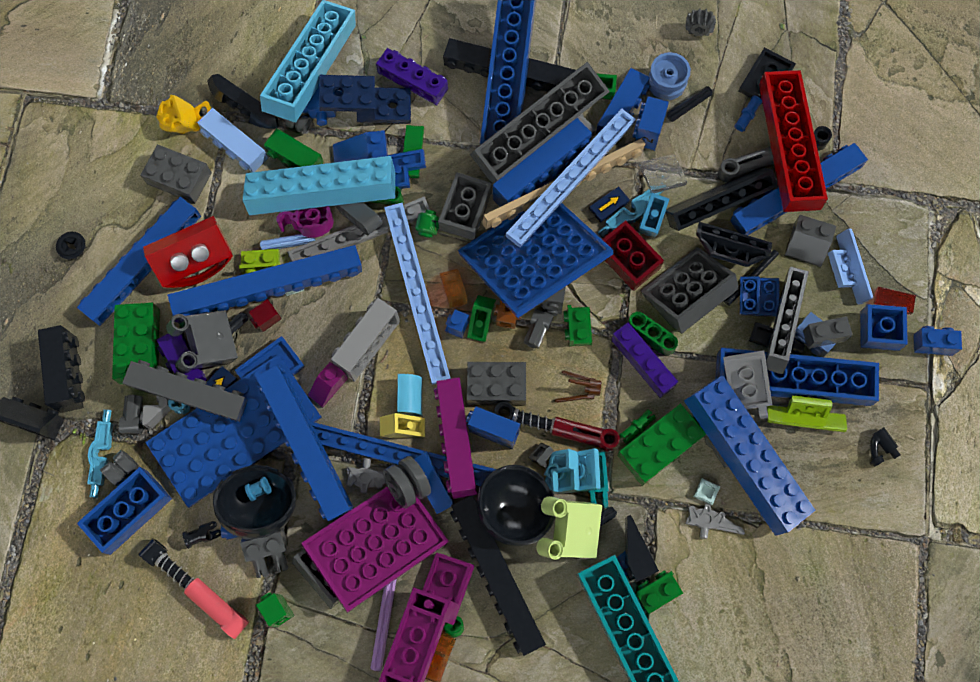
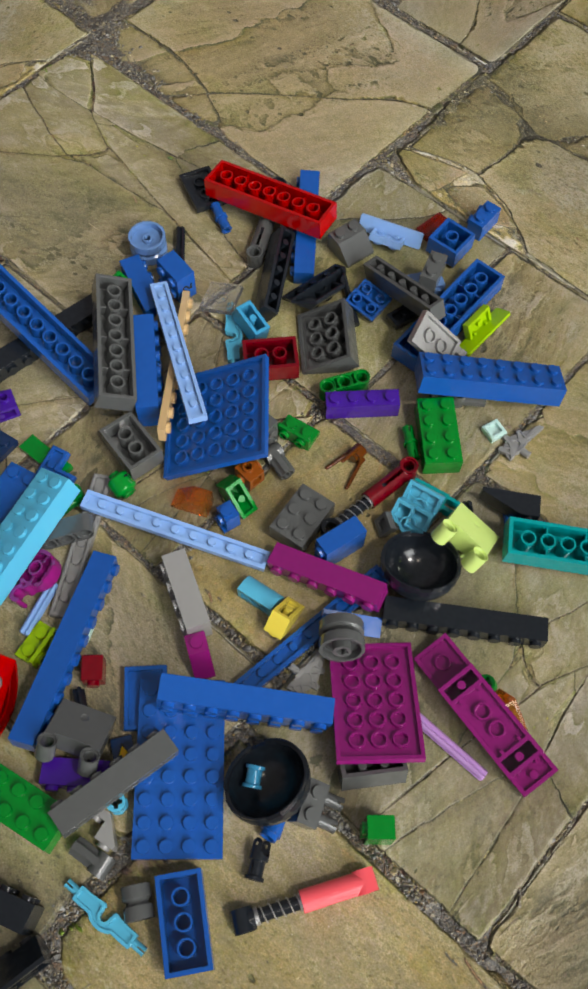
camera: 60 degrees left, 10 degrees down
dark blue tile [589,186,630,223] -> none
green bracket [635,570,683,614] -> none
dark grey gear [685,8,716,37] -> none
black plant [869,427,901,467] -> none

